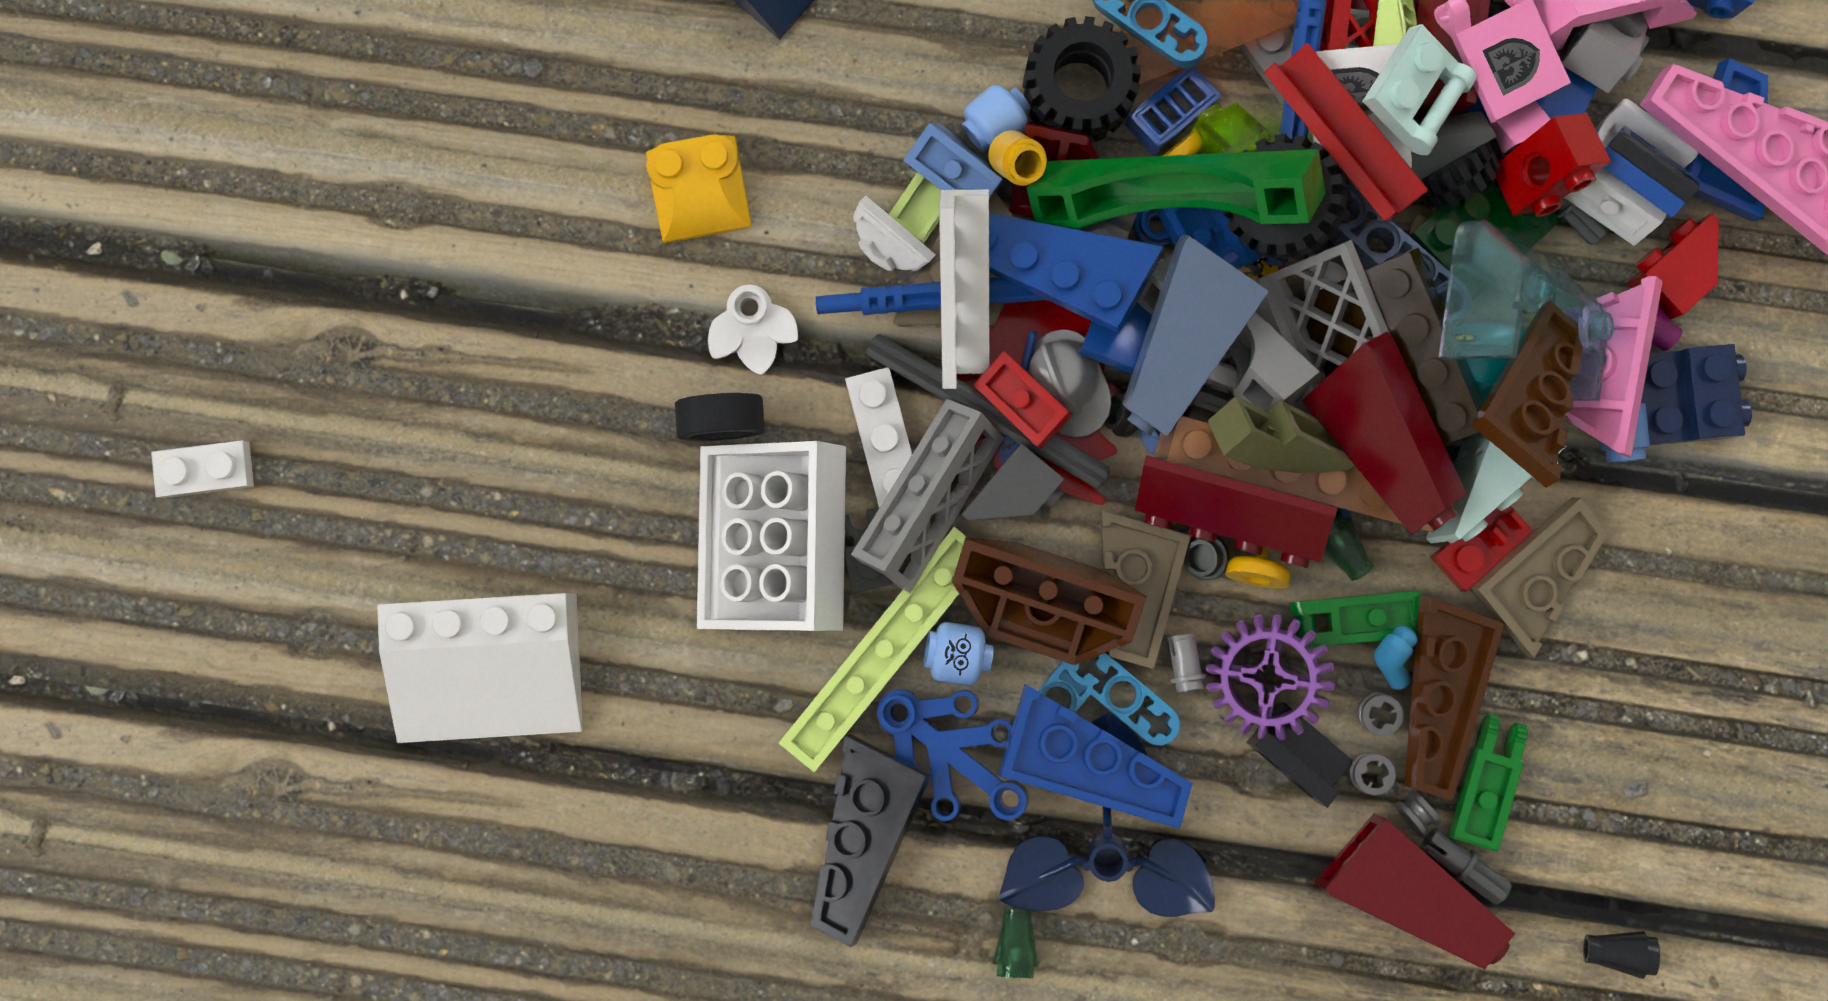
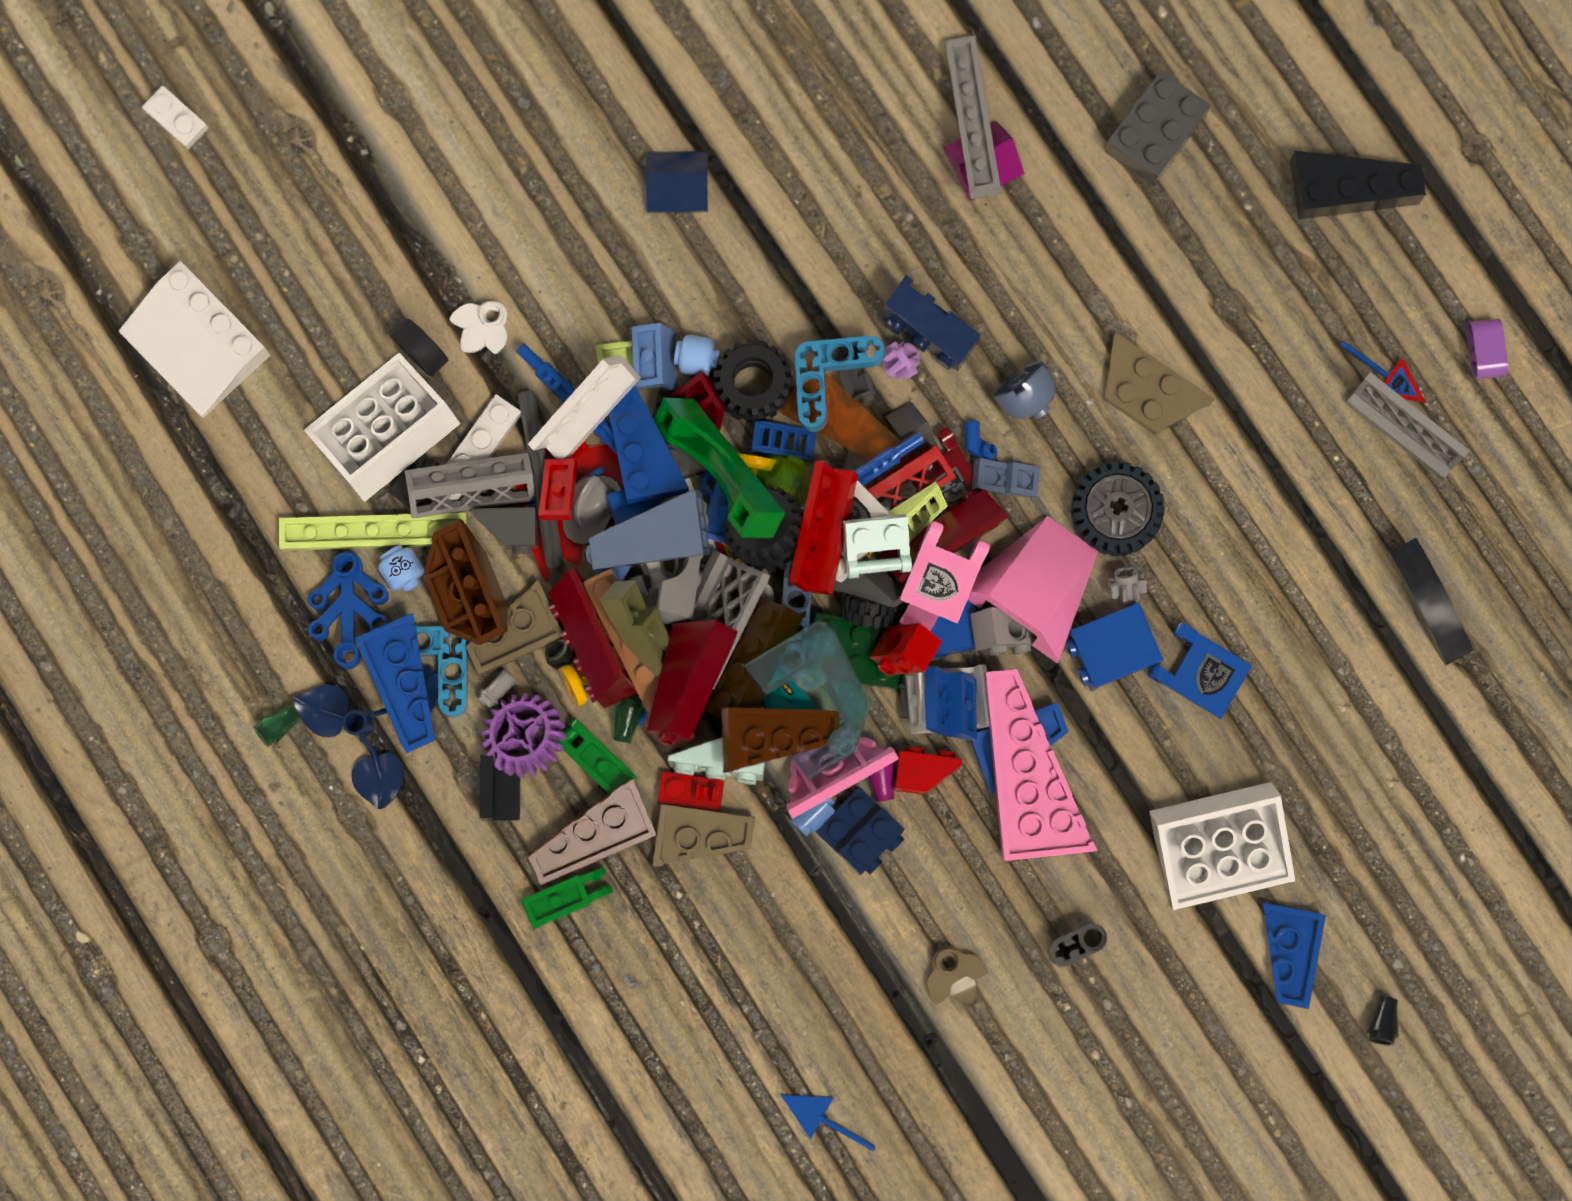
camera: 50 degrees right, 5 degrees down
yellow slope [646,134,752,244] -> none
black wing [810,734,931,948] -> none
white plate [853,195,936,271] -> none
yellow brick [988,130,1047,186] -> none
dark red slope [1314,813,1515,970] -> none
flat silver bush [1348,752,1396,796] -> none
flat silver bush [1357,692,1404,736] -> none
dark azure arm [1374,626,1417,690] -> none
flat silver bush [1394,790,1441,837] -> none
dark grey axle [1419,827,1512,905] -> none
black cone [1583,931,1660,979] -> none
black tile [1609,128,1699,203] -> none

